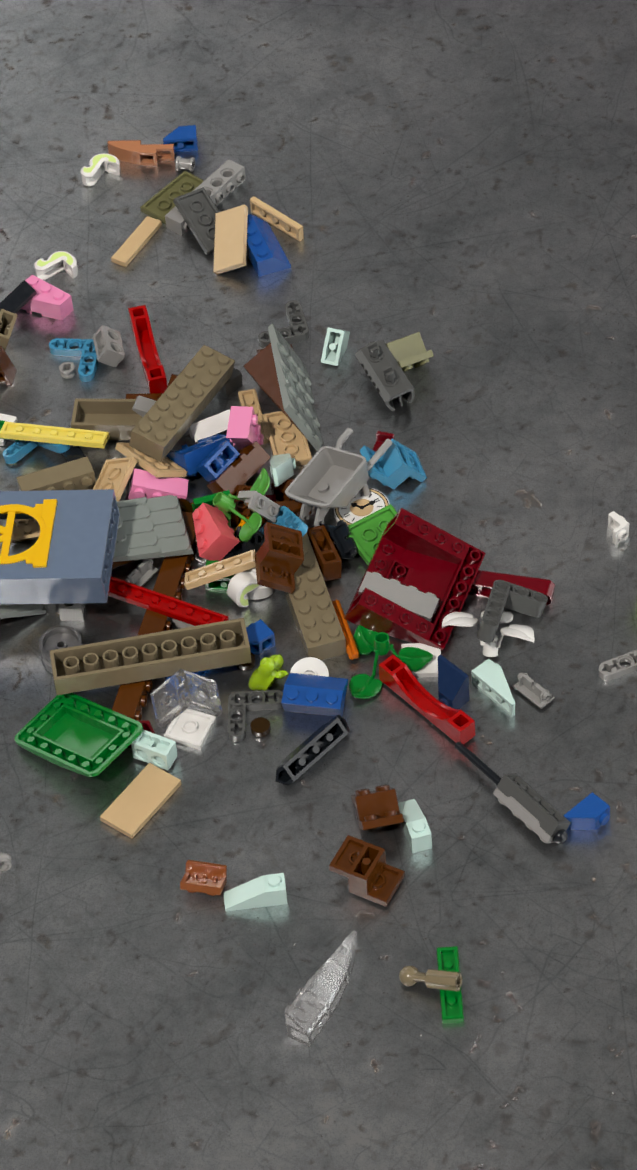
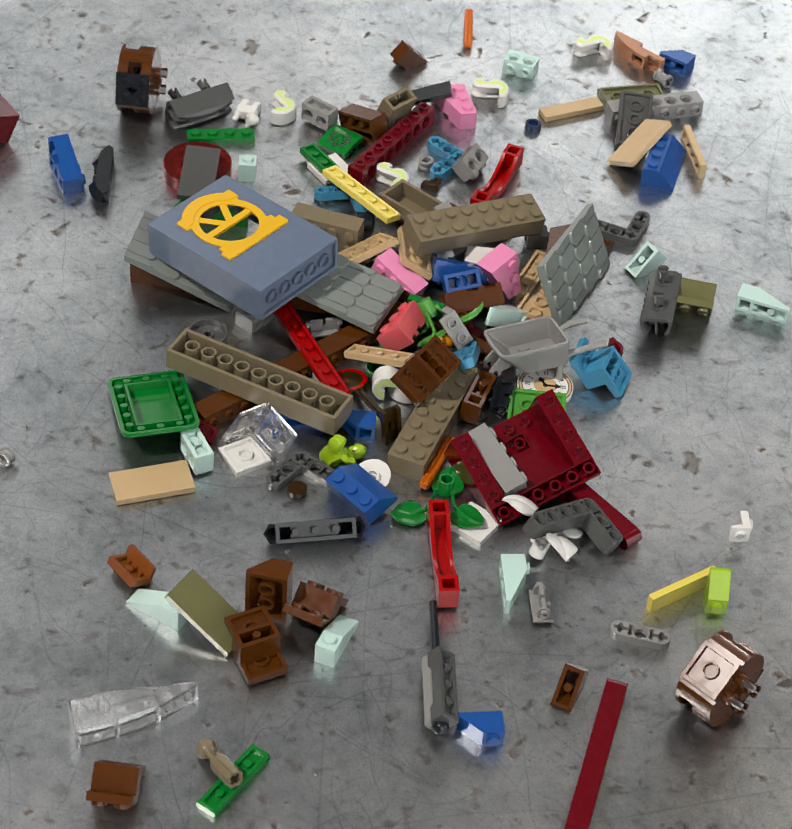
camera: 30 degrees right, 5 degrees down
dark blue slope [438,654,470,709] -> none
none -> reddish brown bracket [85,760,146,810]
none -> olive tile [164,569,238,657]
none -> reddish brown slope [245,558,293,622]
none -> dark brown piece [337,369,402,445]
none -> dark red brick [348,102,435,186]
none -> white animal [376,162,410,187]
none -> dark brown tile [421,177,443,193]
none -> light aqua brick [502,49,540,80]
none -> dark blue tile [525,118,542,133]
none -> reddish brown slope [550,662,590,712]
none -> light yellow tile [646,565,715,613]
none -> light aqua slope [734,283,790,324]

